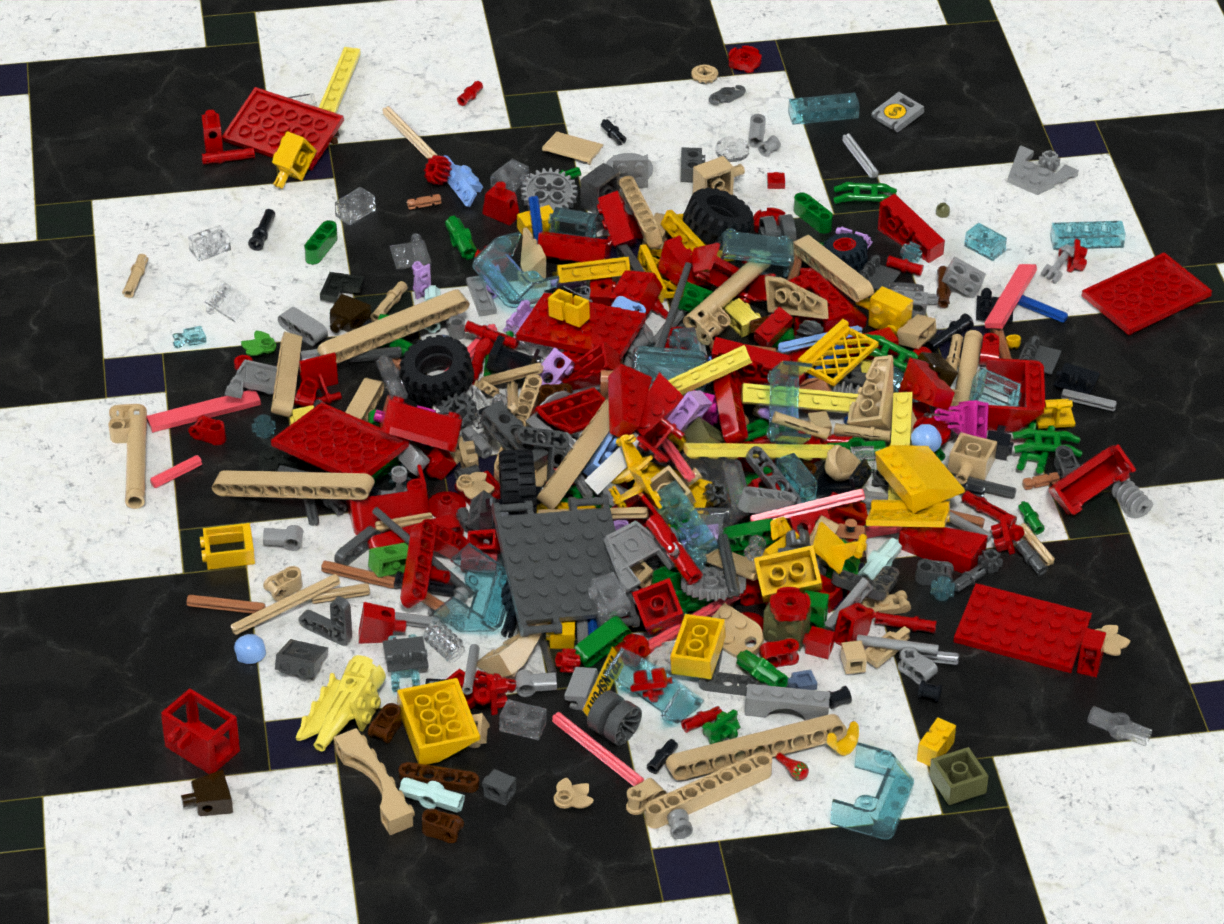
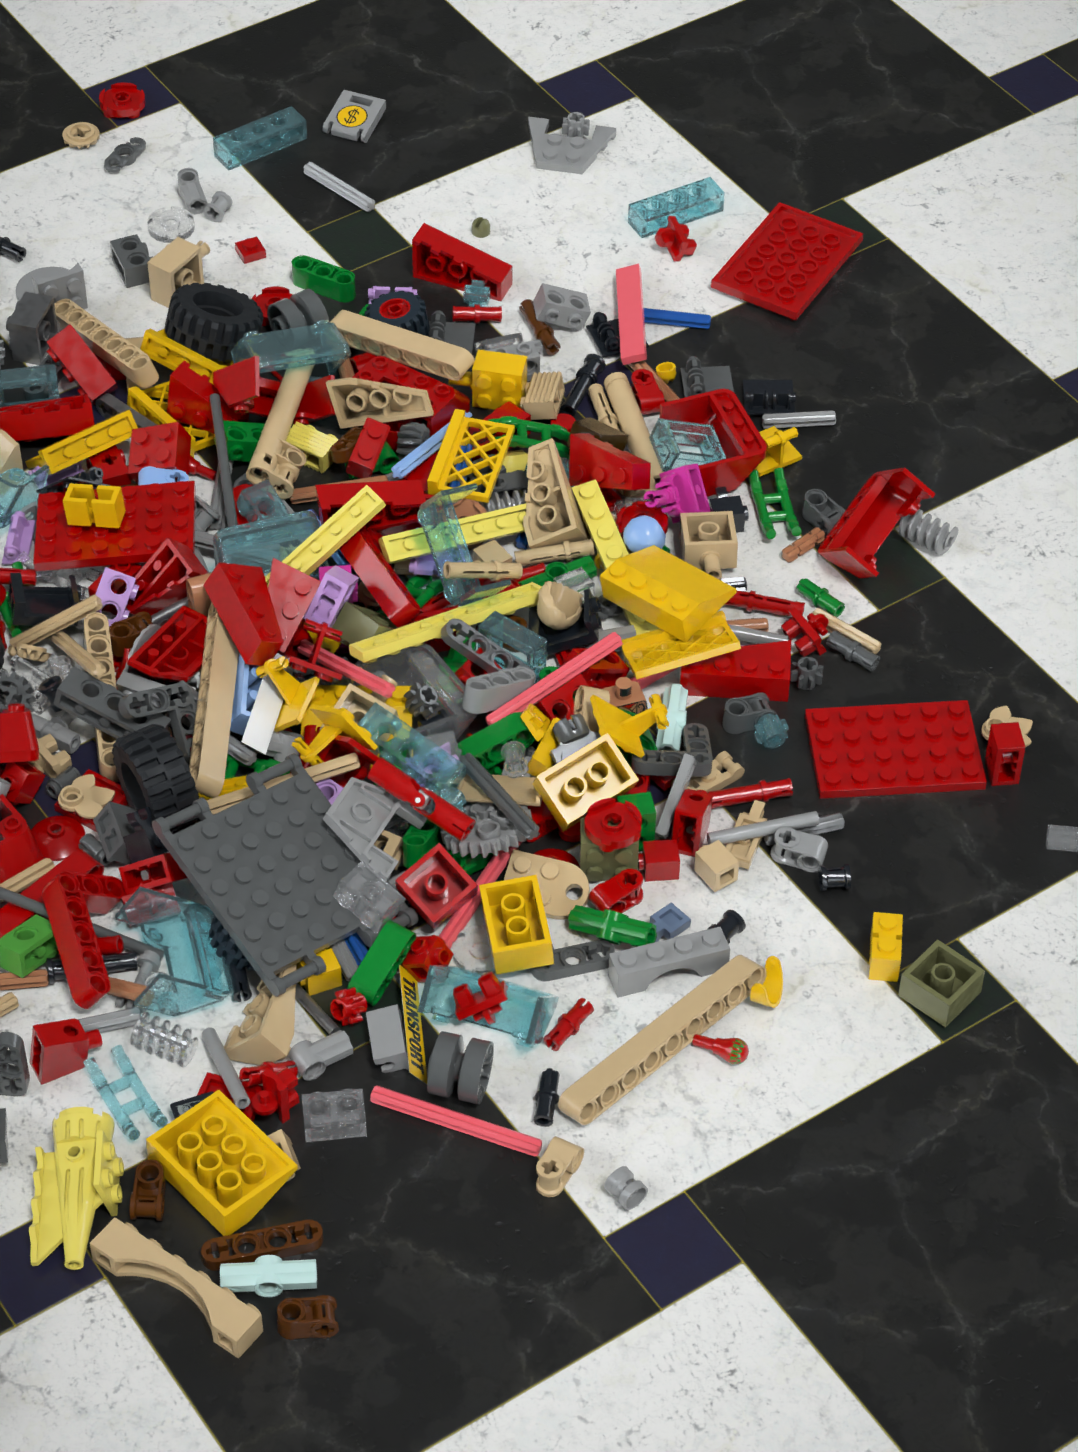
camera: 25 degrees left, 5 degrees up
dark grey hinge [382,636,429,672] -> none
dark grey brick [482,769,516,806] -> none
tan plate [554,778,594,809] -> none
tan beam [645,752,773,829] -> none
green hips [702,709,741,744] -> none
clear light blue windscreen [830,742,914,839] -> none
green piece [834,182,897,204] -> none
dark grey axle [952,564,986,592] -> none
clear light blue brick [964,223,1007,261] -> none
dark grey axle [967,477,1017,499] -> none
green piece [1012,428,1082,458] -> none
light grey hinge [1041,244,1075,283] -> none

